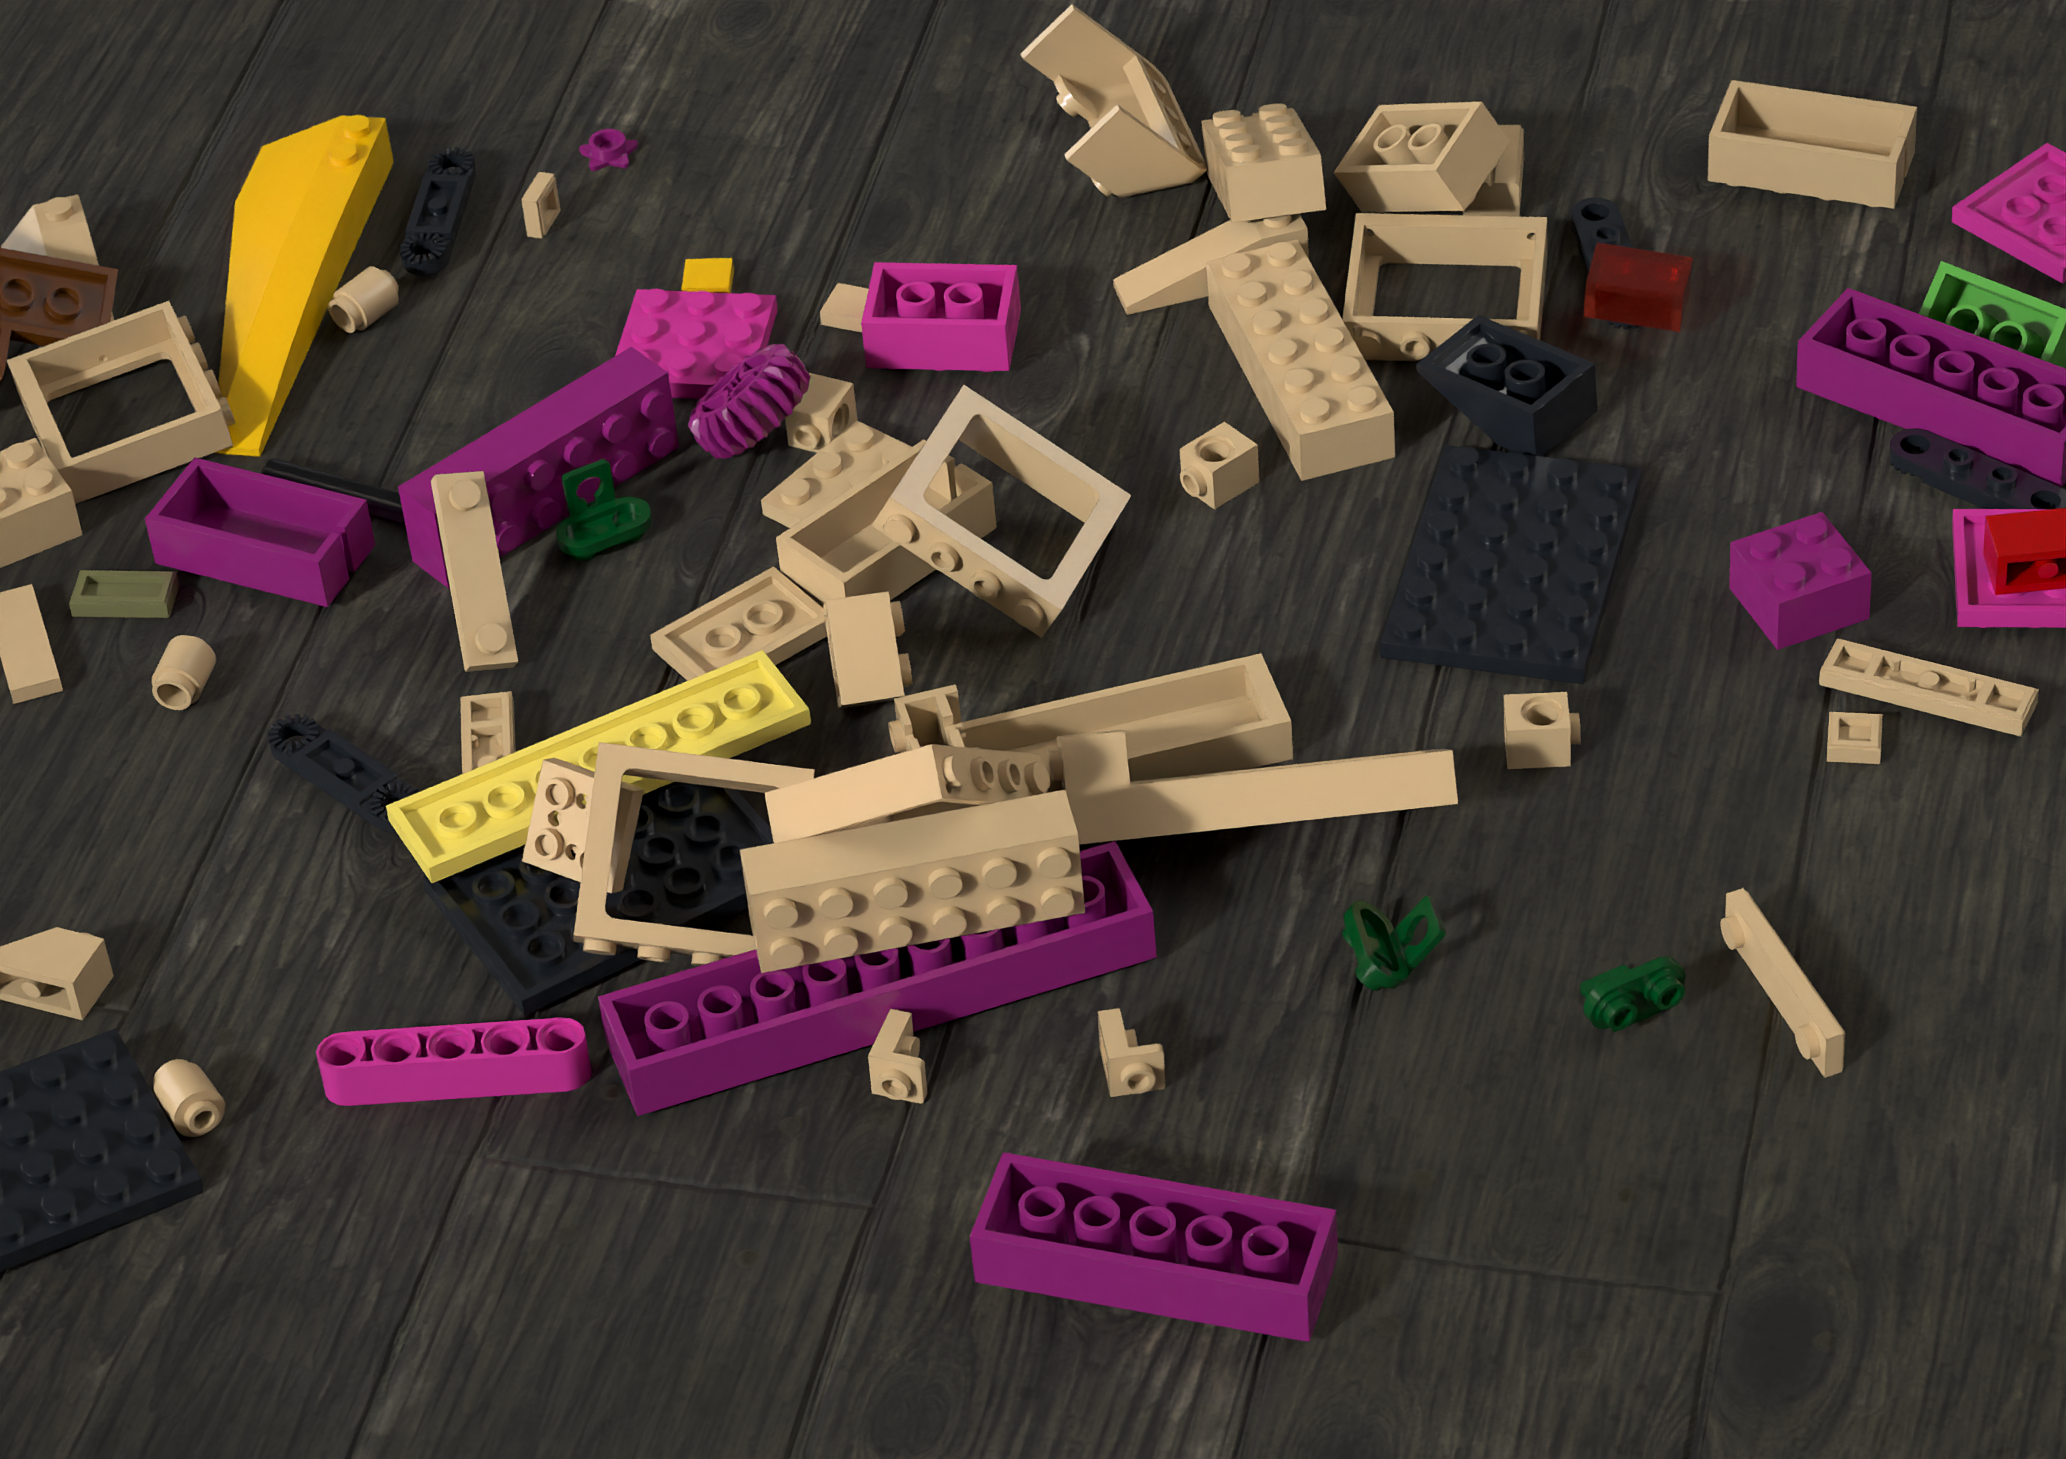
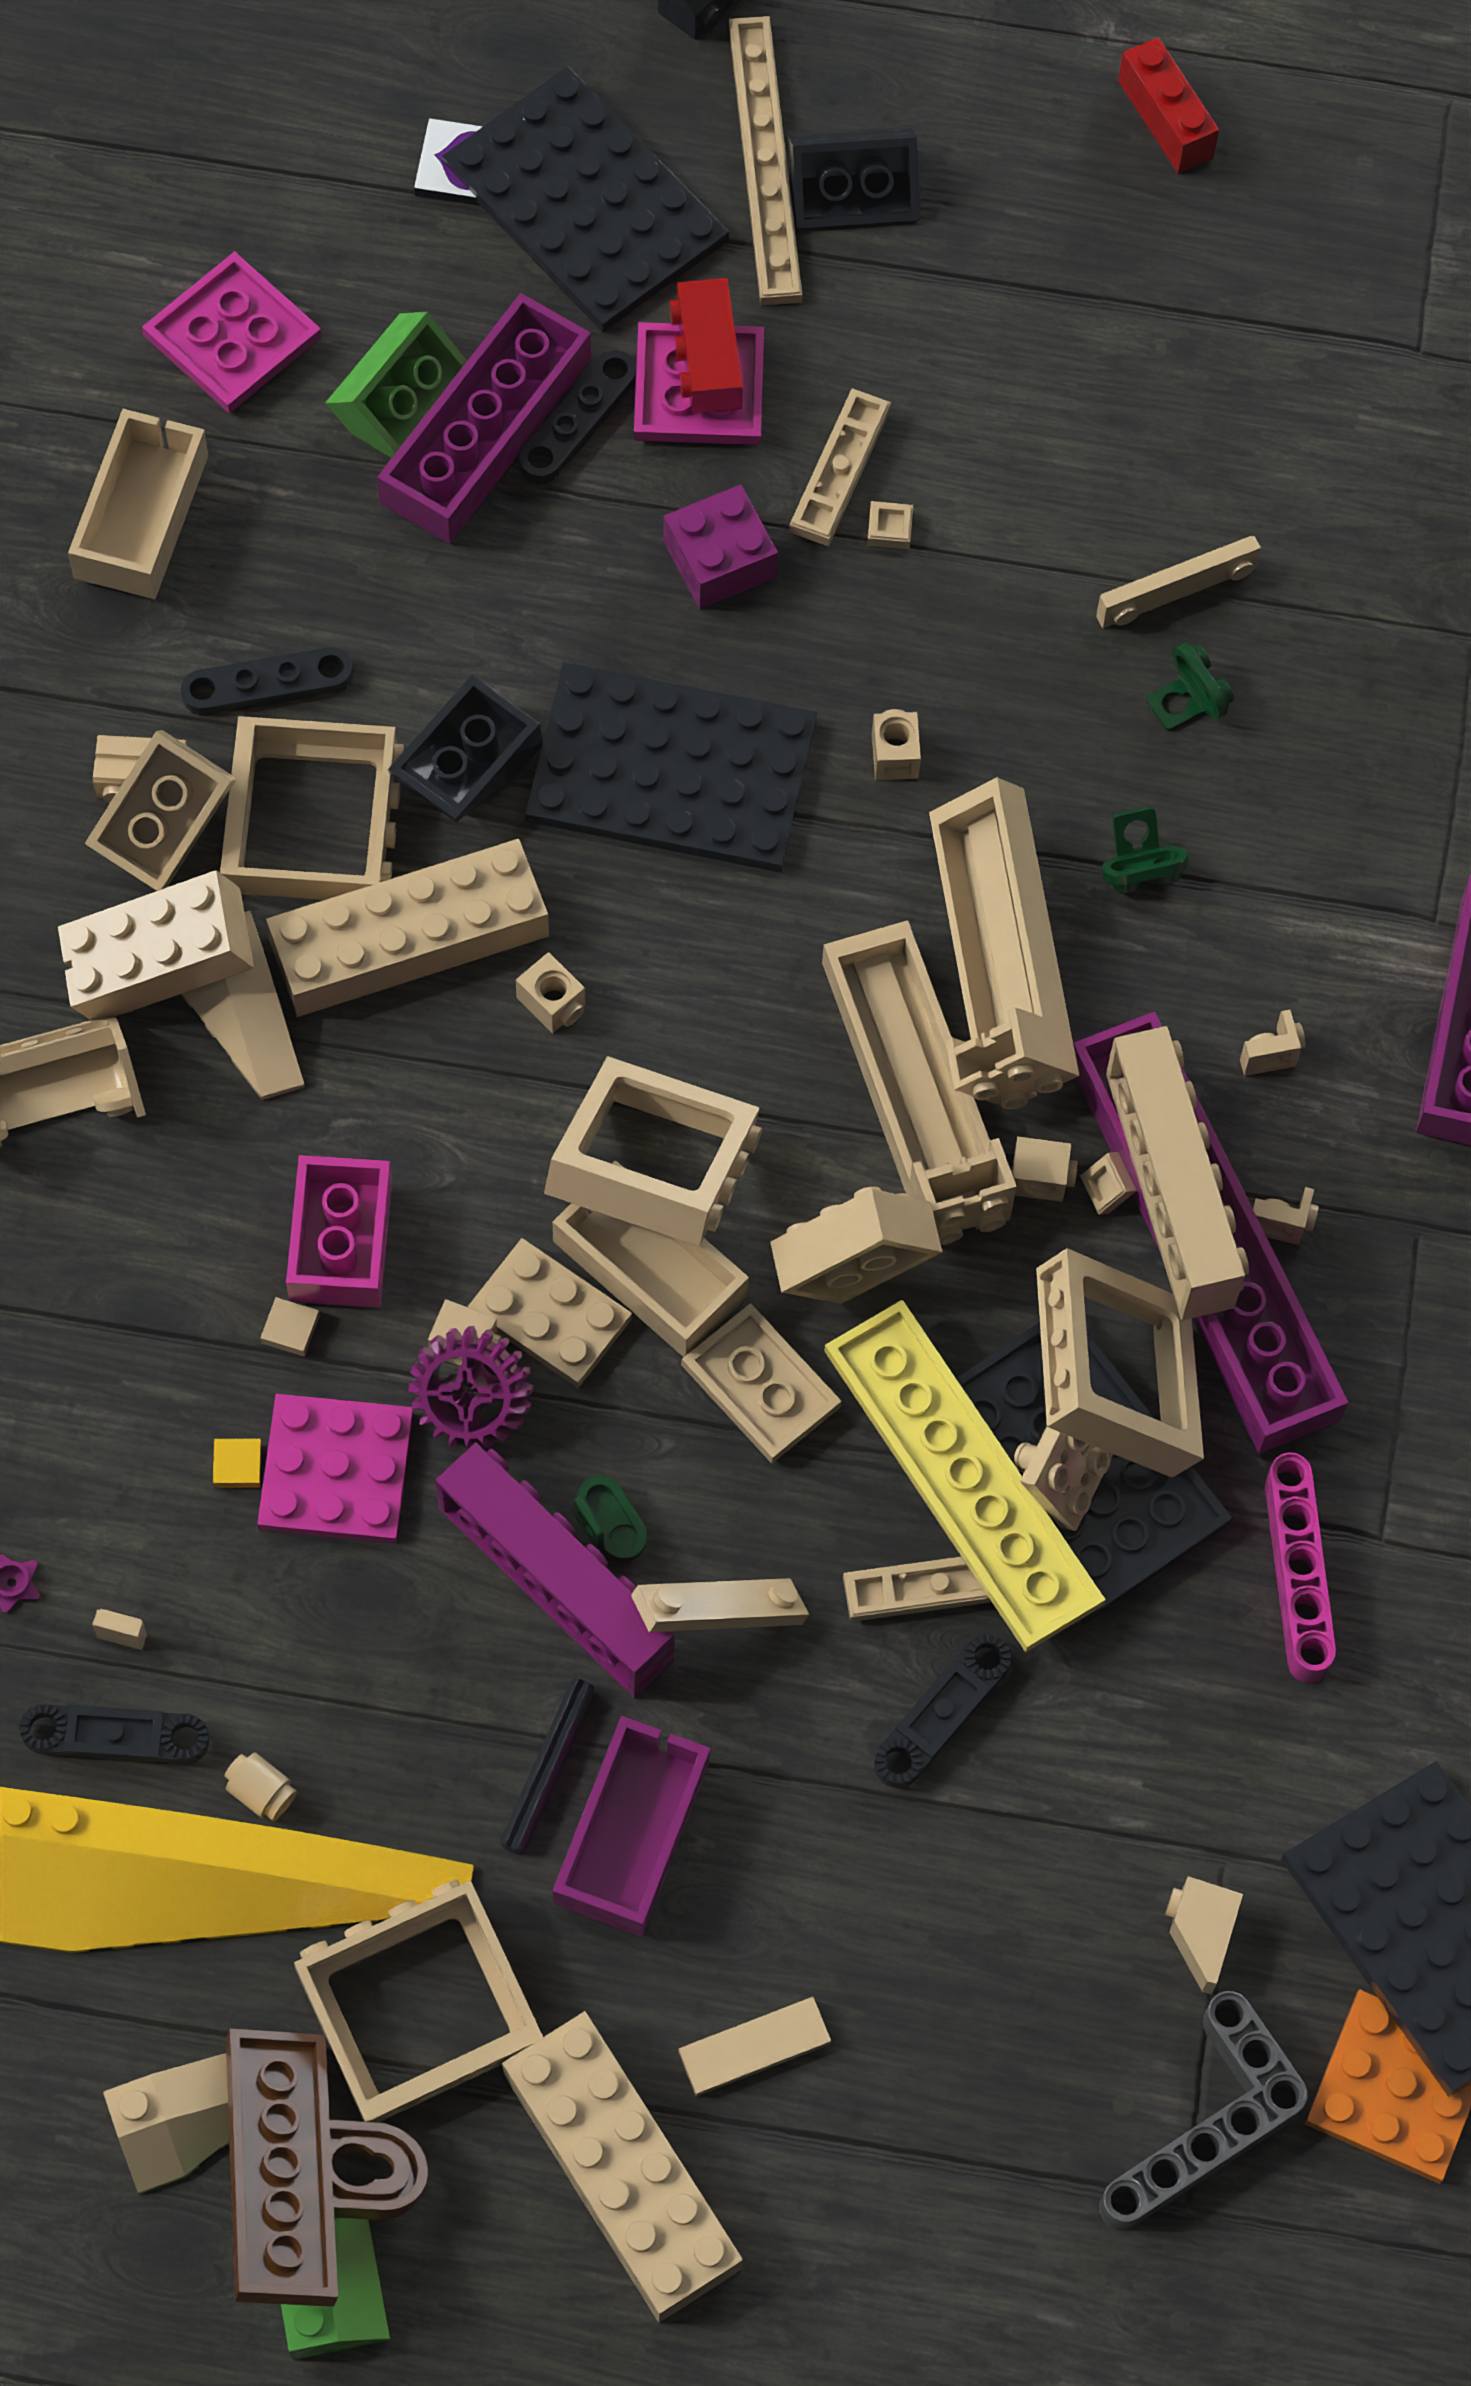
camera: 100 degrees left, 25 degrees up
olive tile [69,570,180,618] -> none
tan brick [152,635,216,710] -> none
tan brick [153,1059,225,1137] -> none
tan piece [764,744,1050,843] -> none
clear red brick [1584,242,1693,332] -> none

